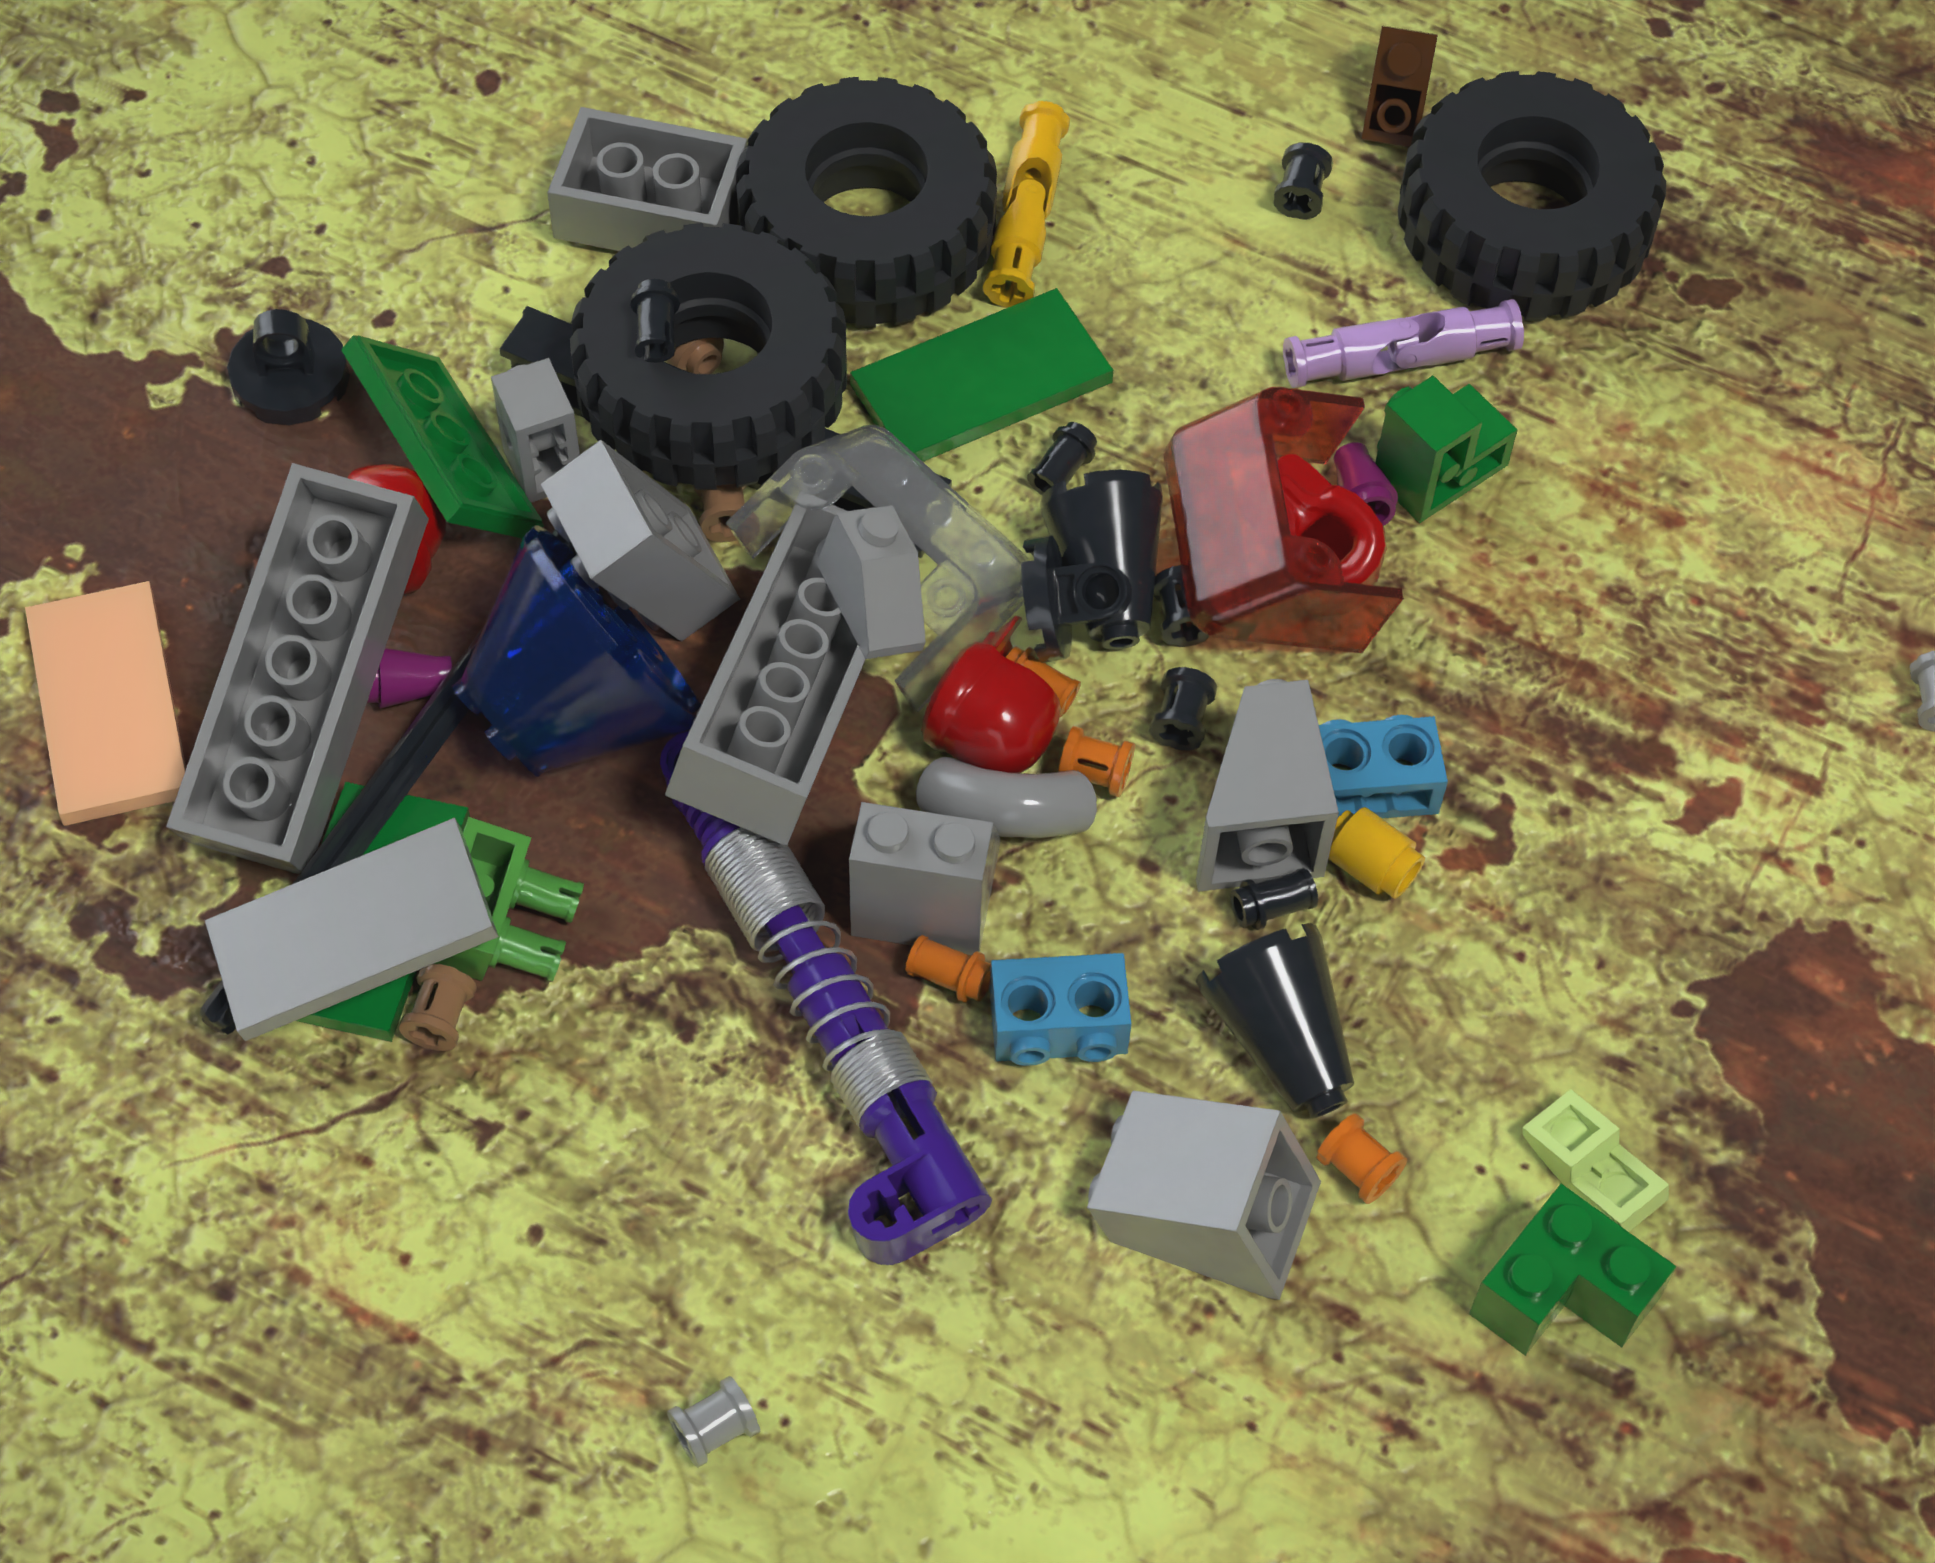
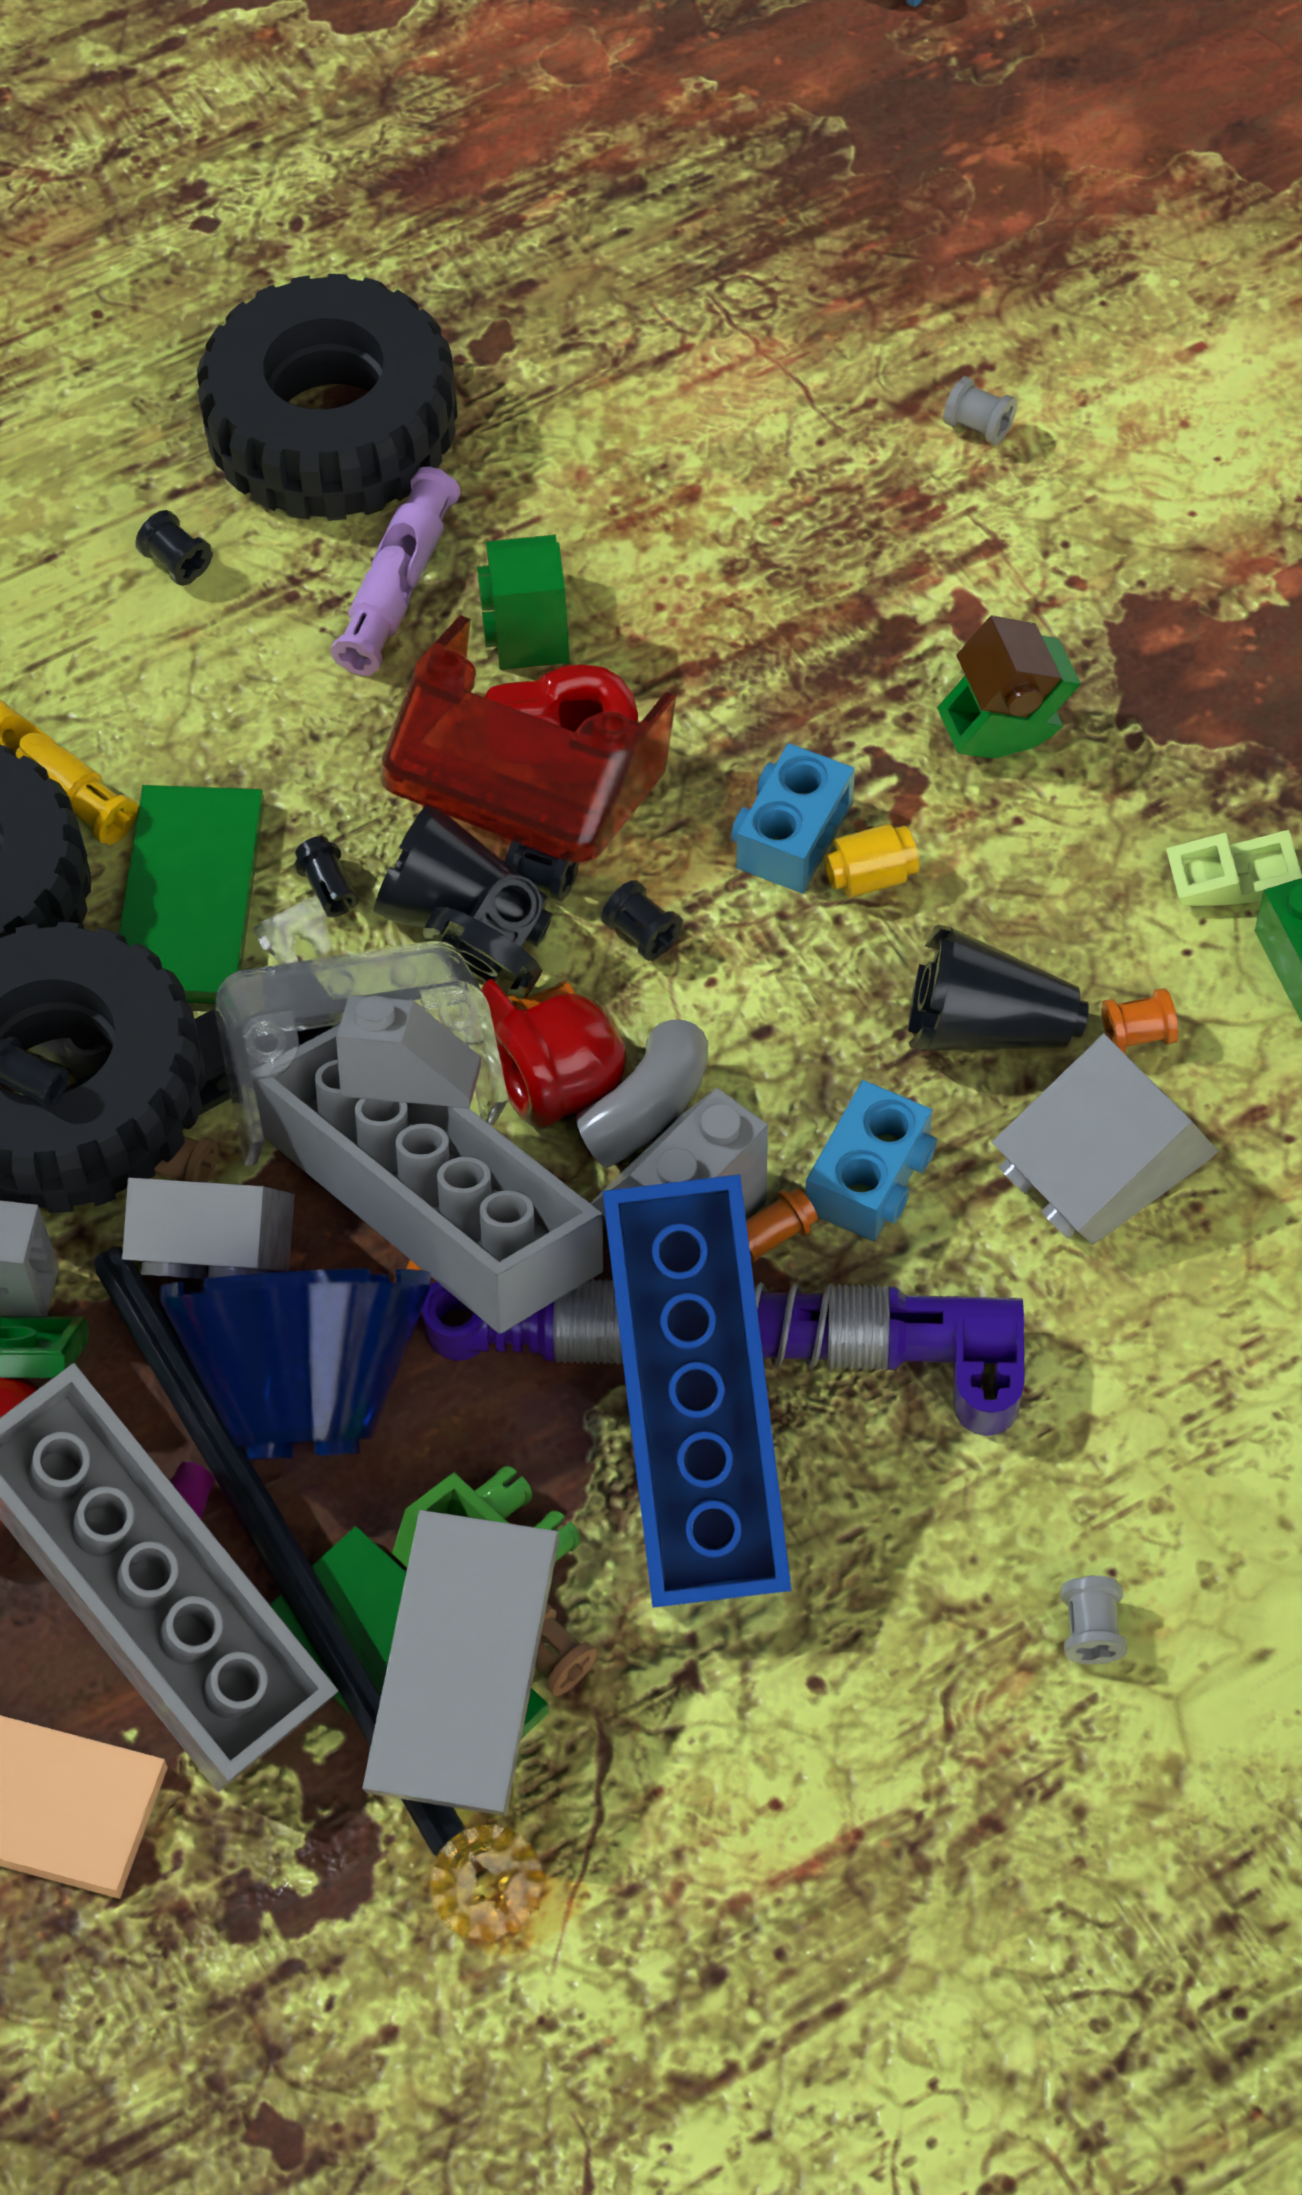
camera: 55 degrees left, 0 degrees up
orange bush [1058,726,1135,797] -> none
light grey slope [1196,679,1339,892] -> none
black pin [1230,868,1318,930] -> none
magenta cone [1333,442,1398,526] -> none
reddish brown slope [1361,25,1438,147] -> none
none -> clear tile [253,895,331,970]
none -> clear yellow gear [430,1825,546,1943]
none -> blue brick [603,1174,792,1608]
none -> green brick [937,635,1081,758]
none -> reddish brown brick [956,615,1062,718]

